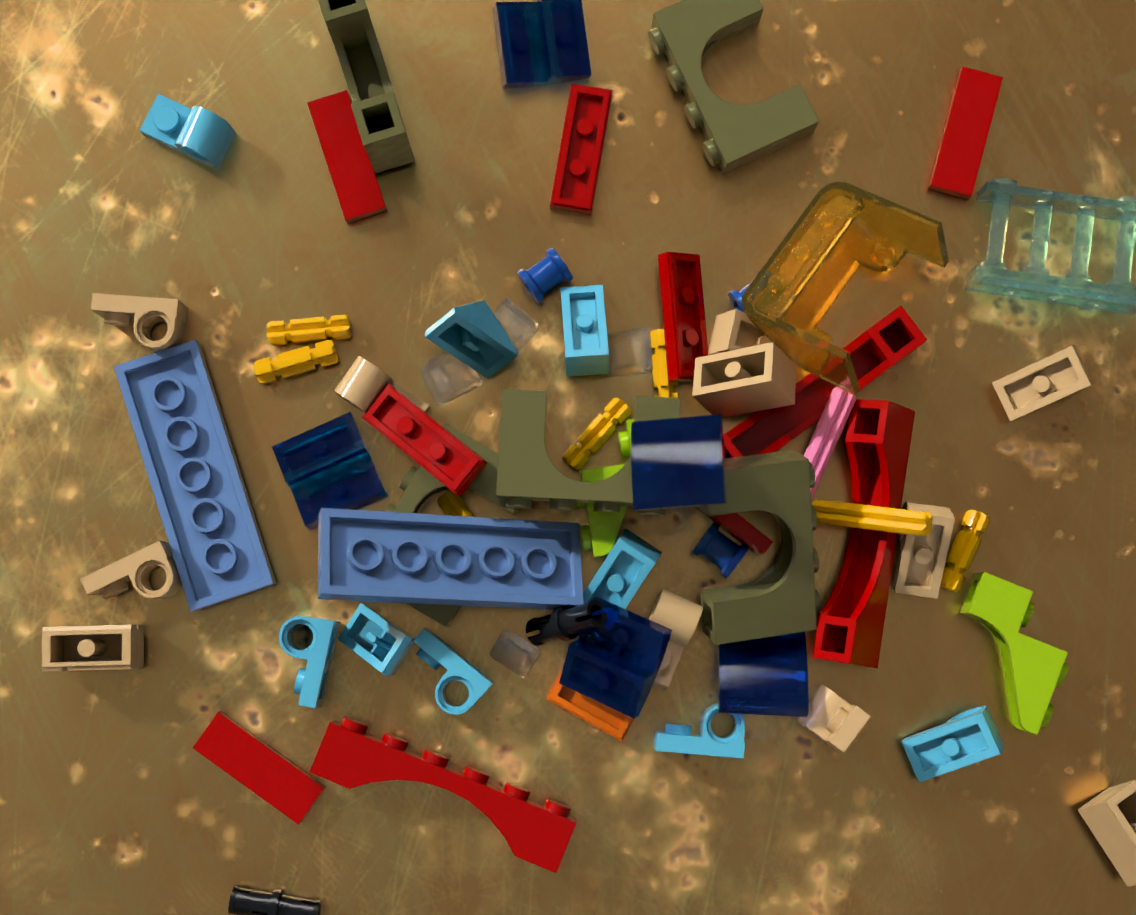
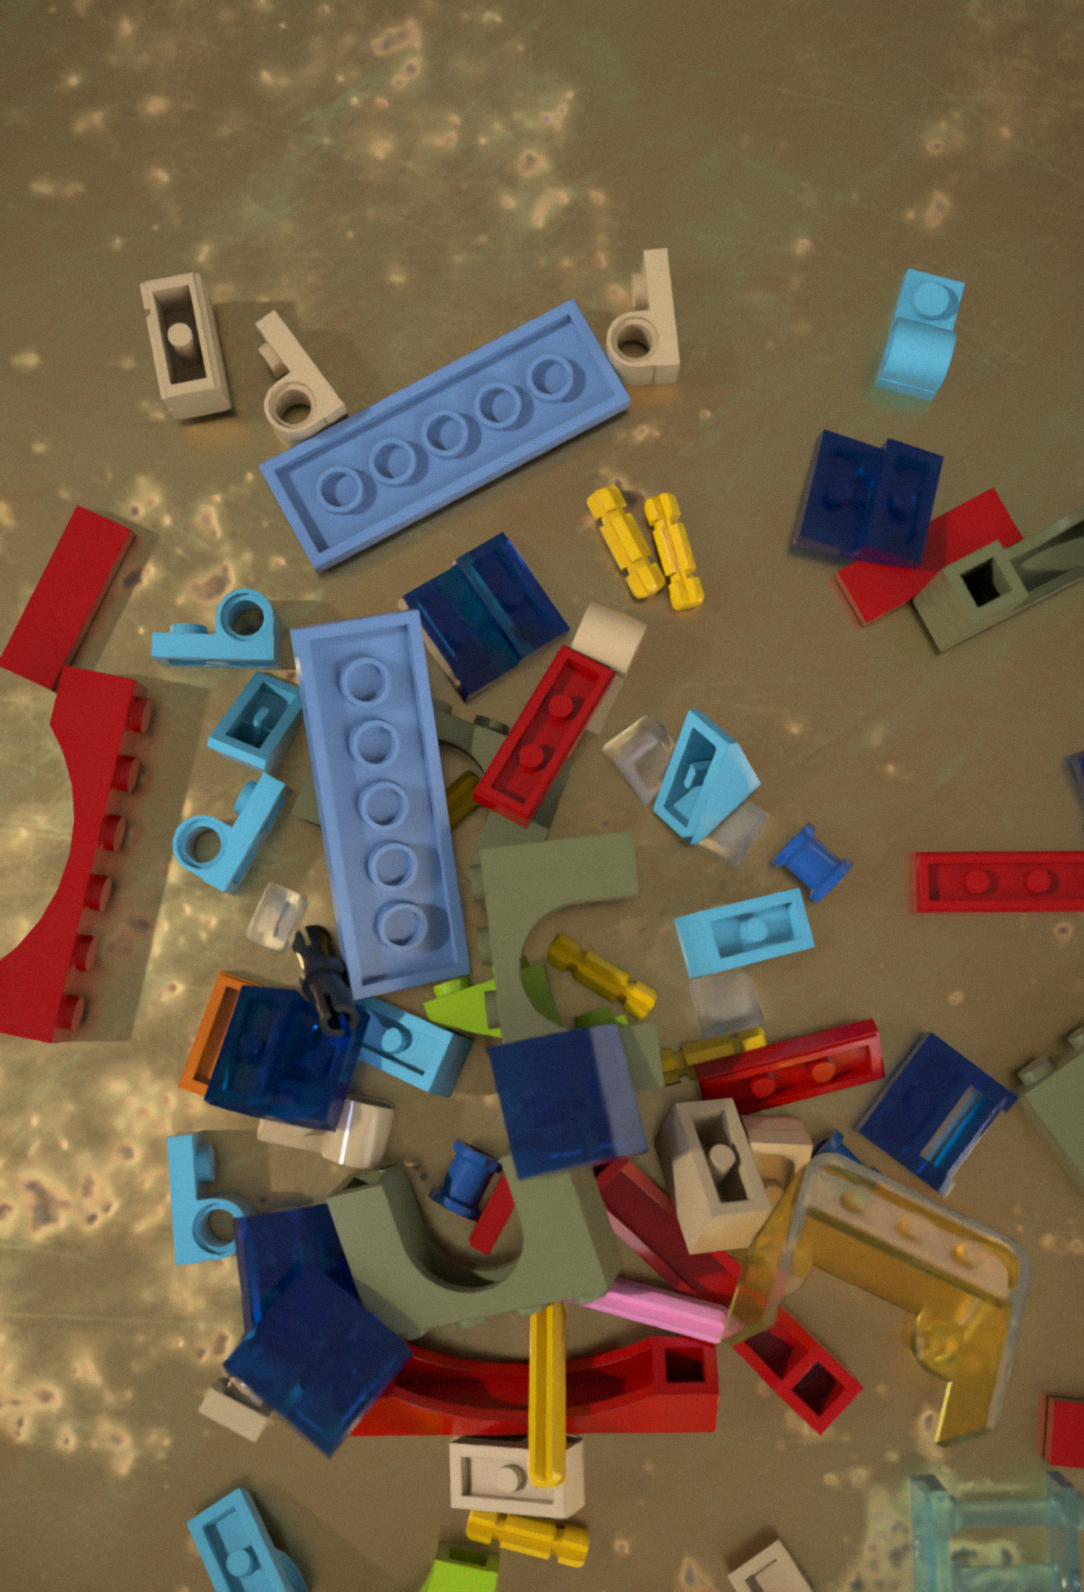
camera: 80 degrees right, 0 degrees up
none -> clear blue slope [222,1263,413,1459]
none -> clear blue slope [792,429,944,568]
none -> clear blue plate [855,1032,1018,1198]

